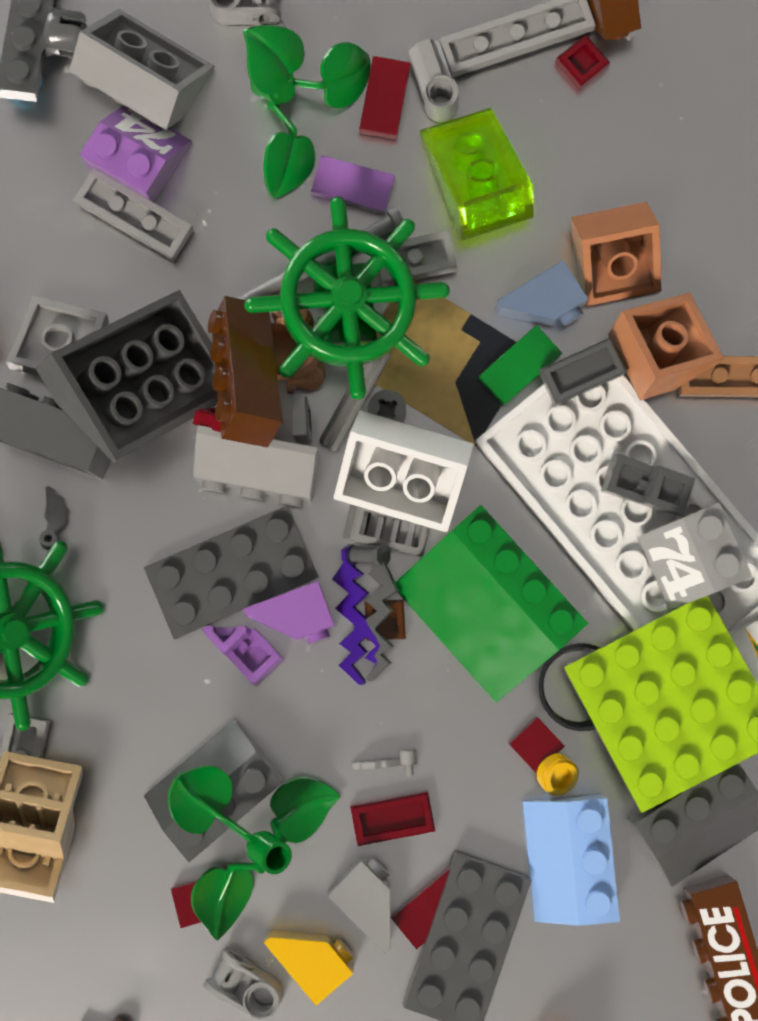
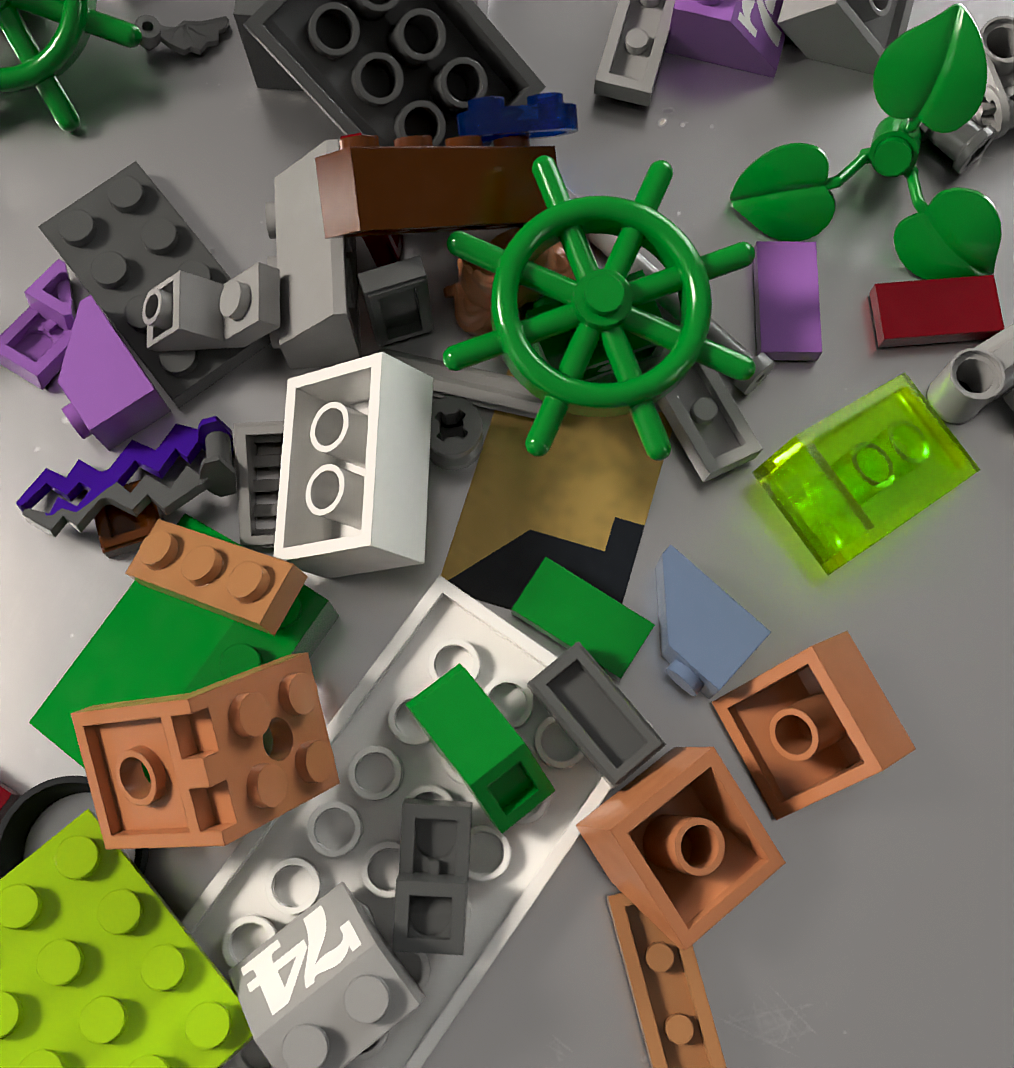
camera: 75 degrees right, 10 degrees down
none -> nougat bracket [70,652,340,850]
none -> medium nougat plate [125,519,308,636]
none -> light grey slope [142,262,280,352]
none -> green slope [405,663,556,834]
none -> clear blue plate [457,92,578,143]

